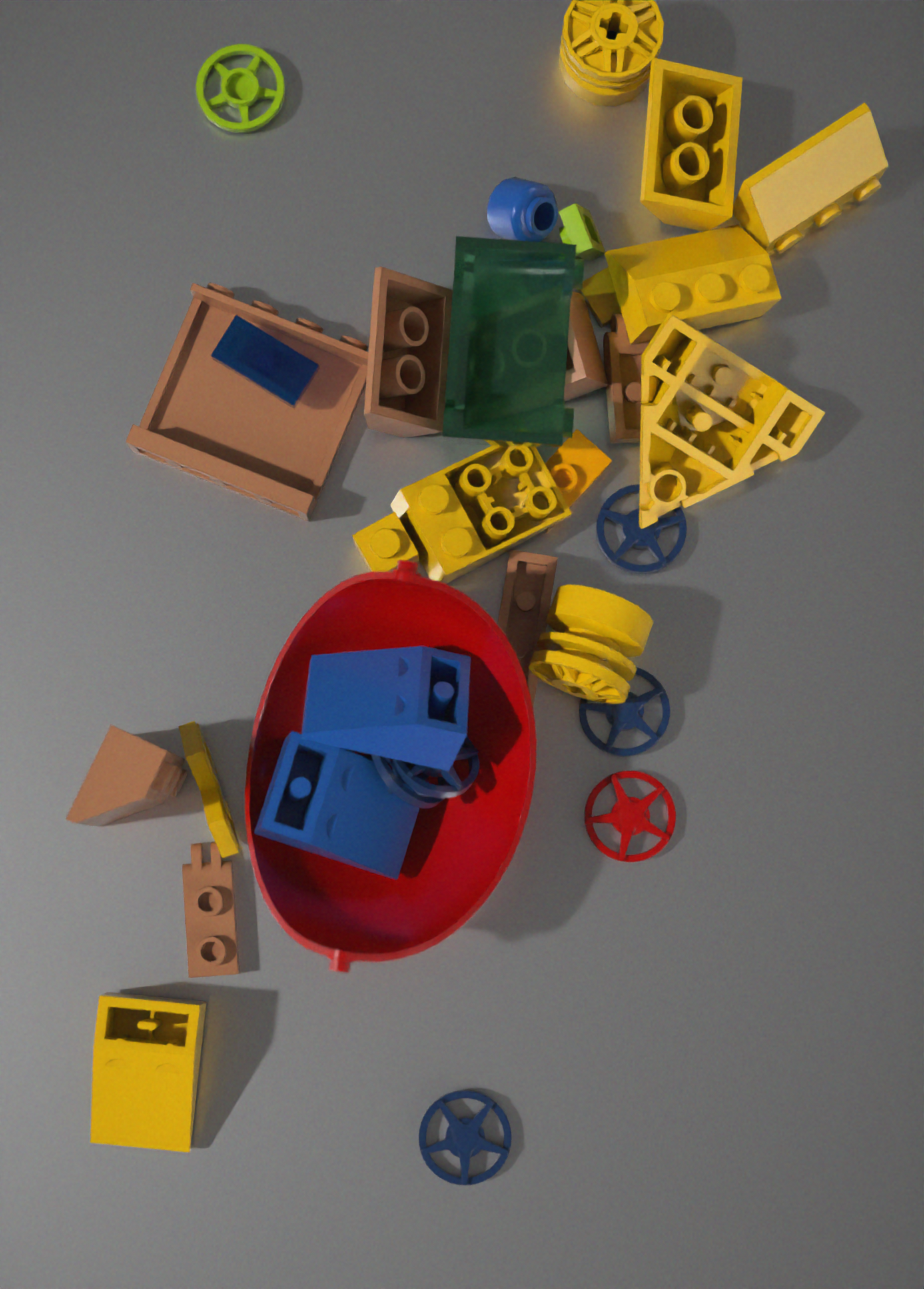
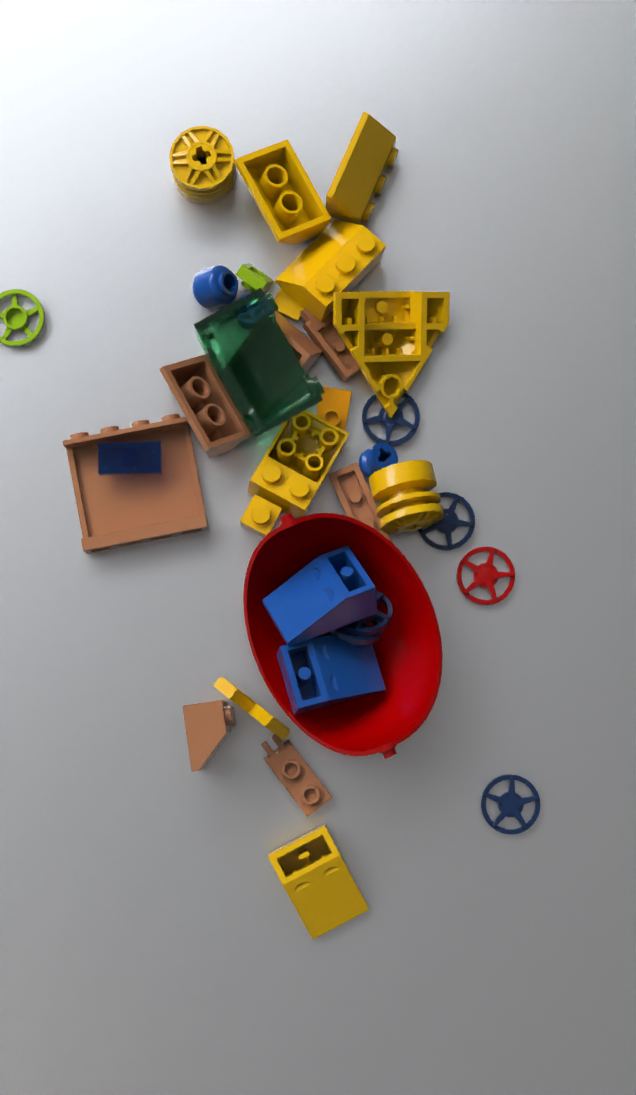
camera: 30 degrees left, 0 degrees up
none -> blue wheel [359,442,398,478]

